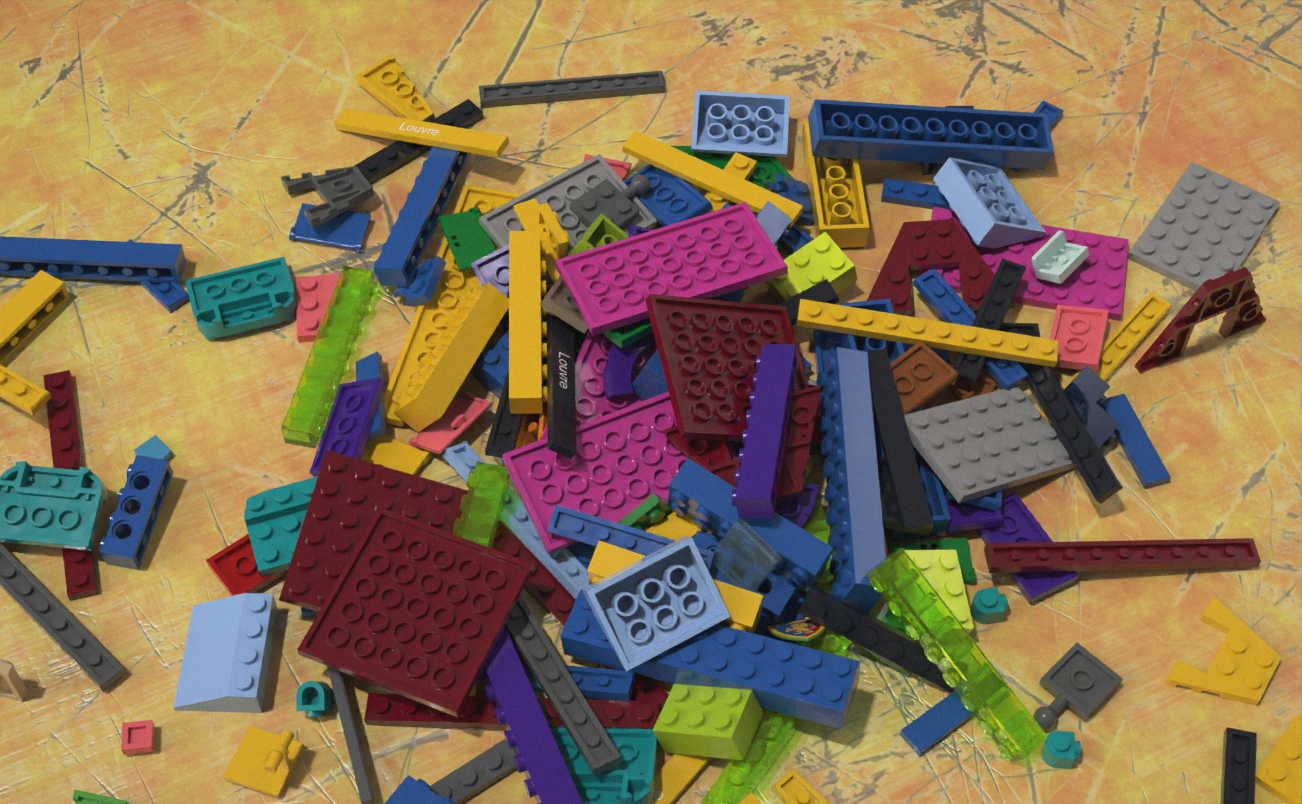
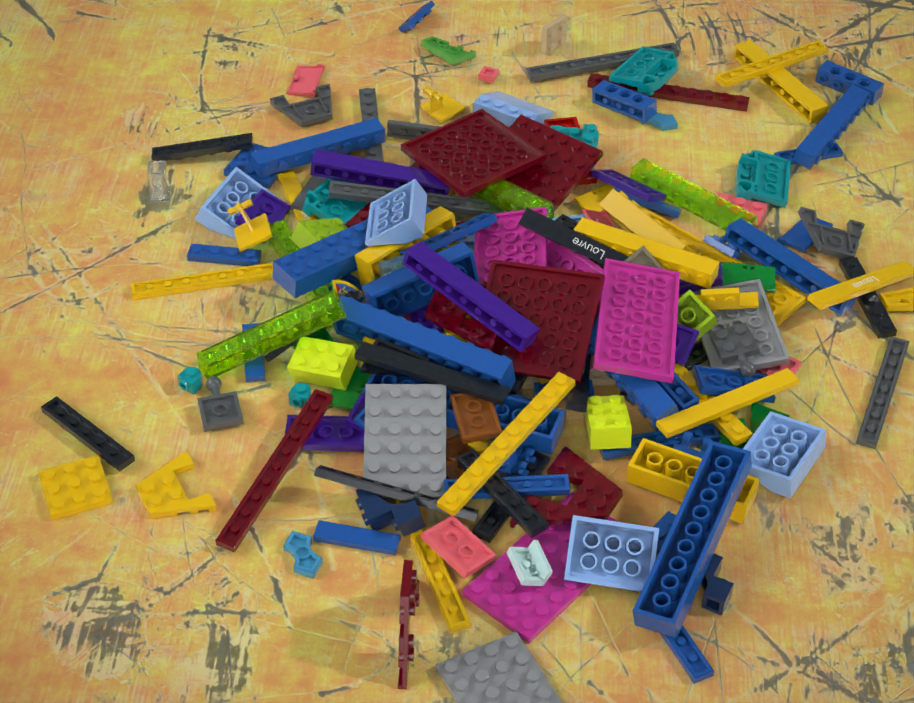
camera: 120 degrees right, 10 degrees down
none -> dark azure tile [283,531,323,579]

